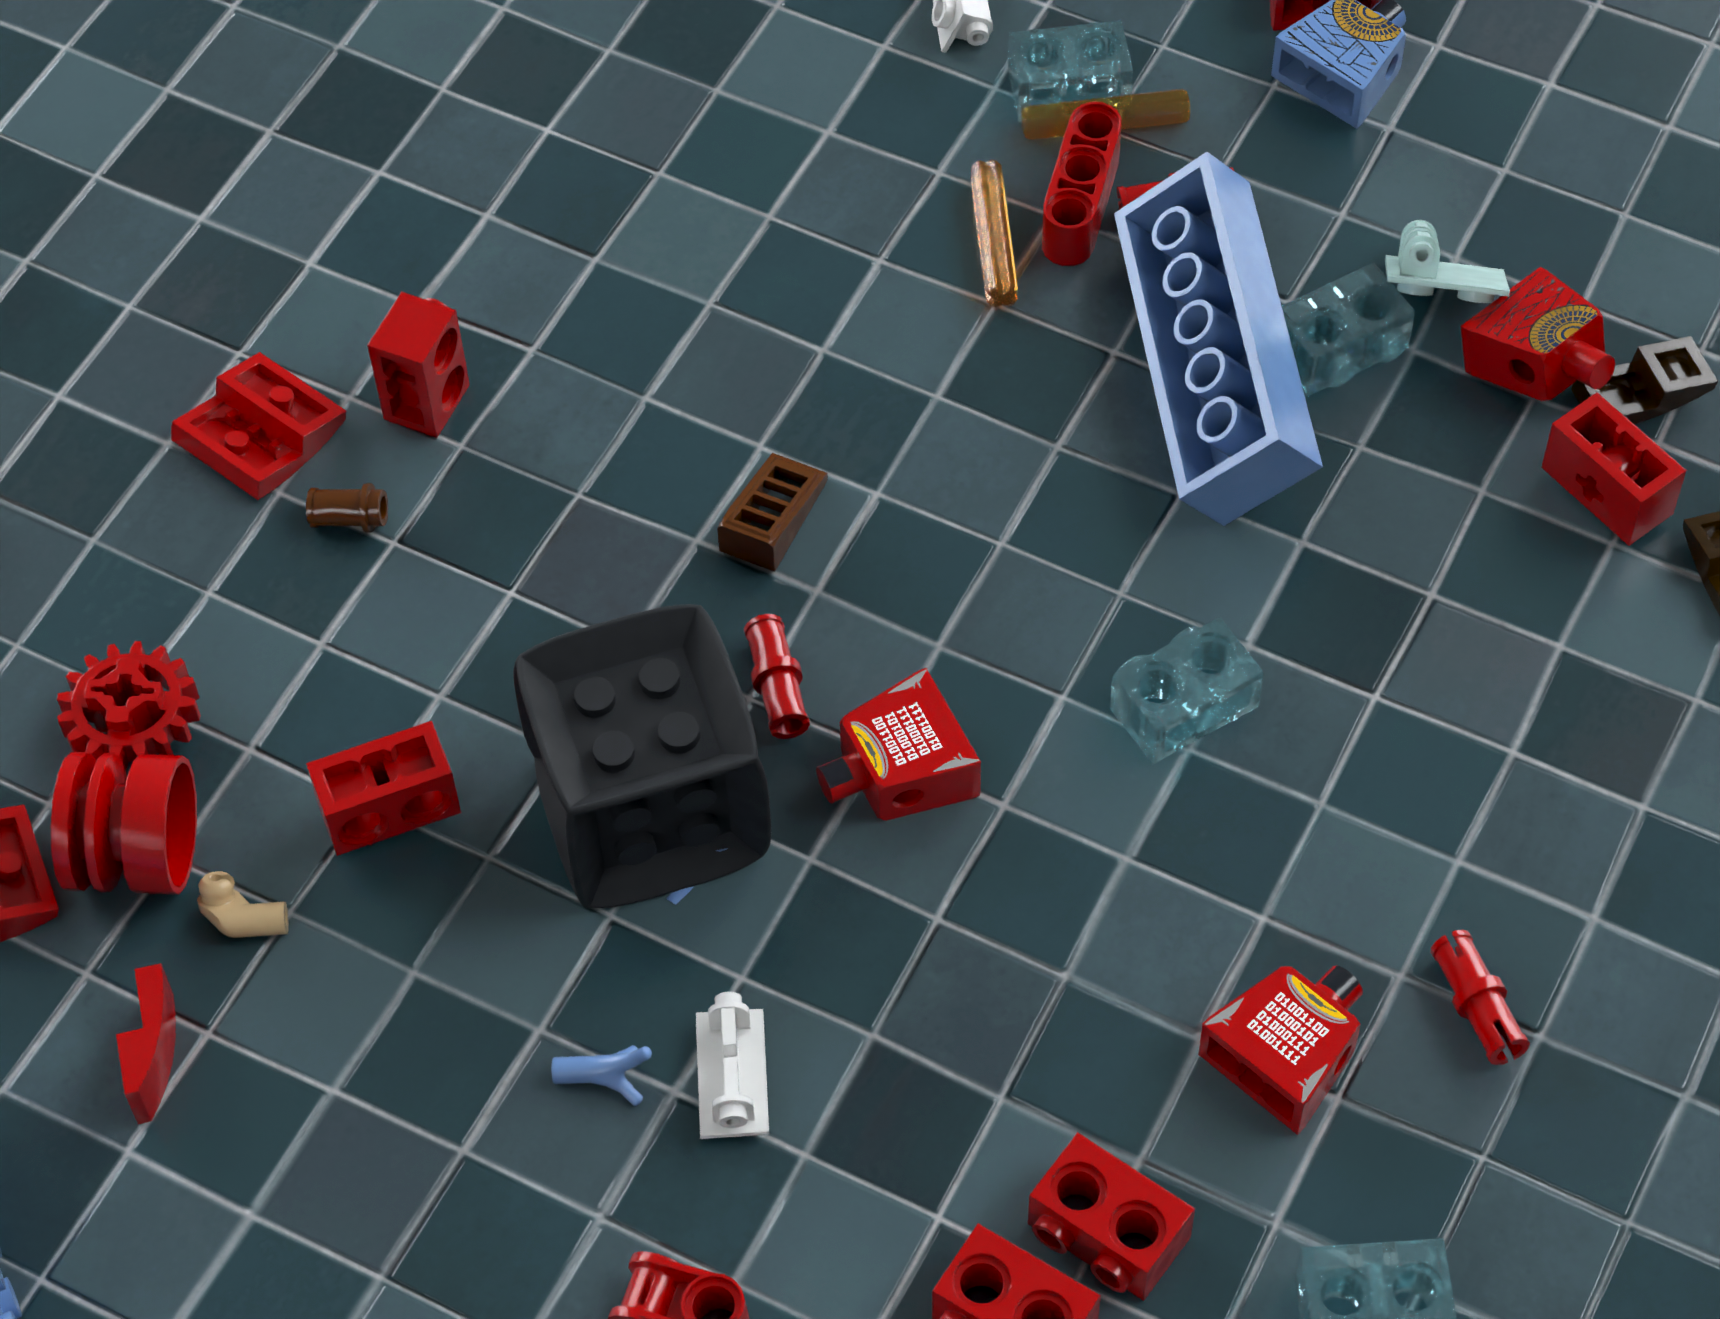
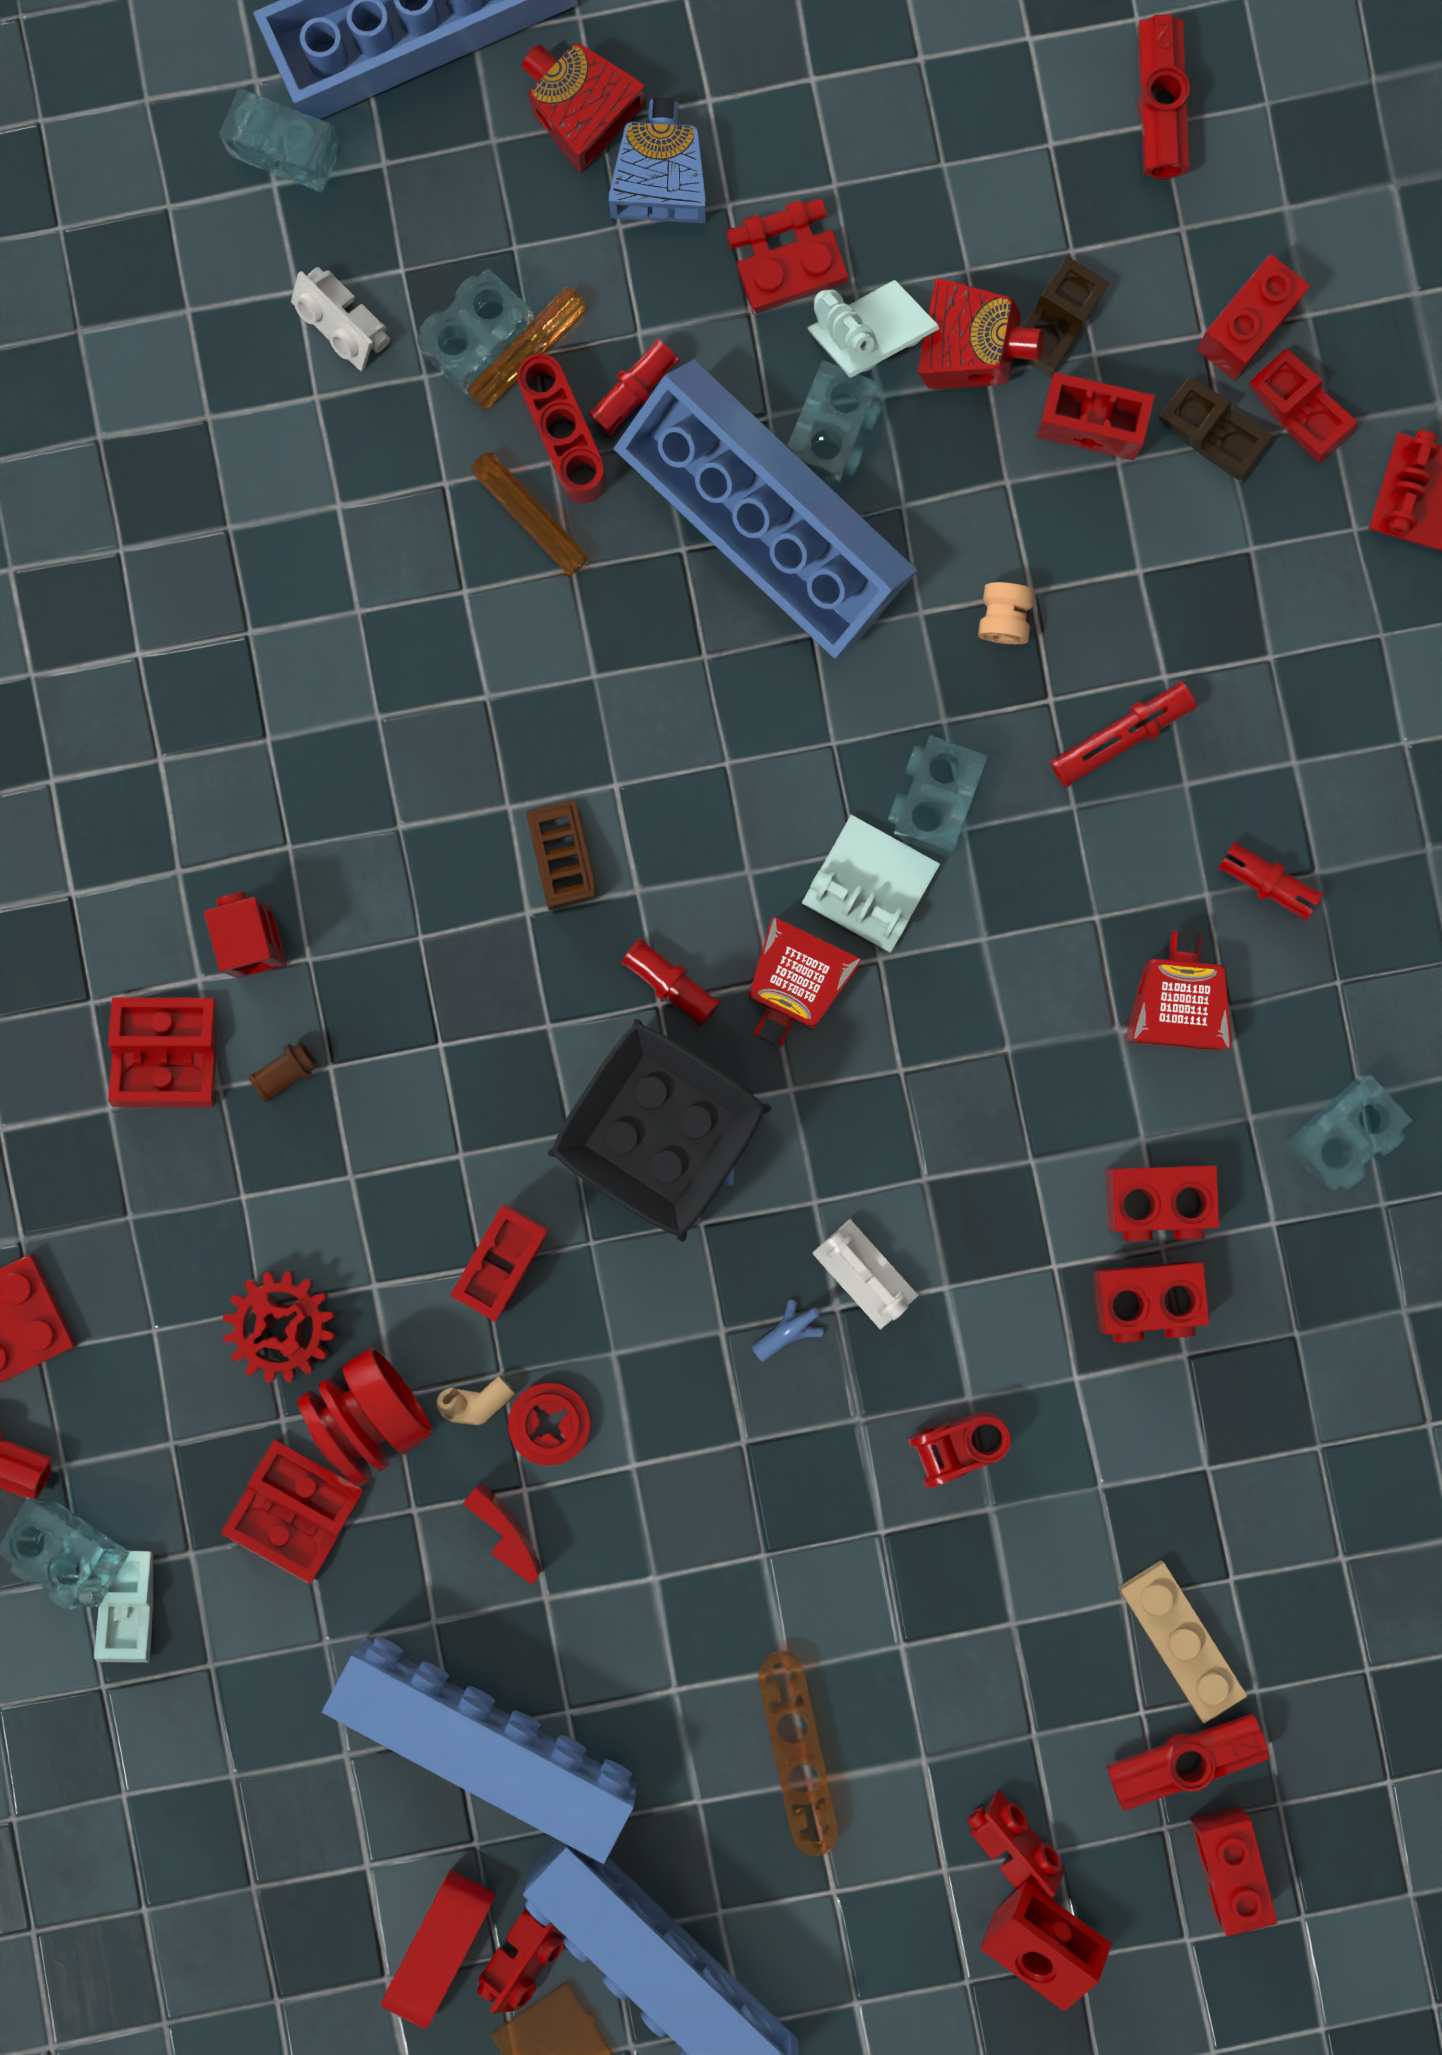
camera: 35 degrees left, 30 degrees up
none -> red gear [508,1382,591,1466]
none -> red plate [725,198,848,315]
none -> light aqua hinge [801,815,940,953]
none -> light nougat wheel [978,582,1035,645]
none -> red pin [1049,681,1197,788]

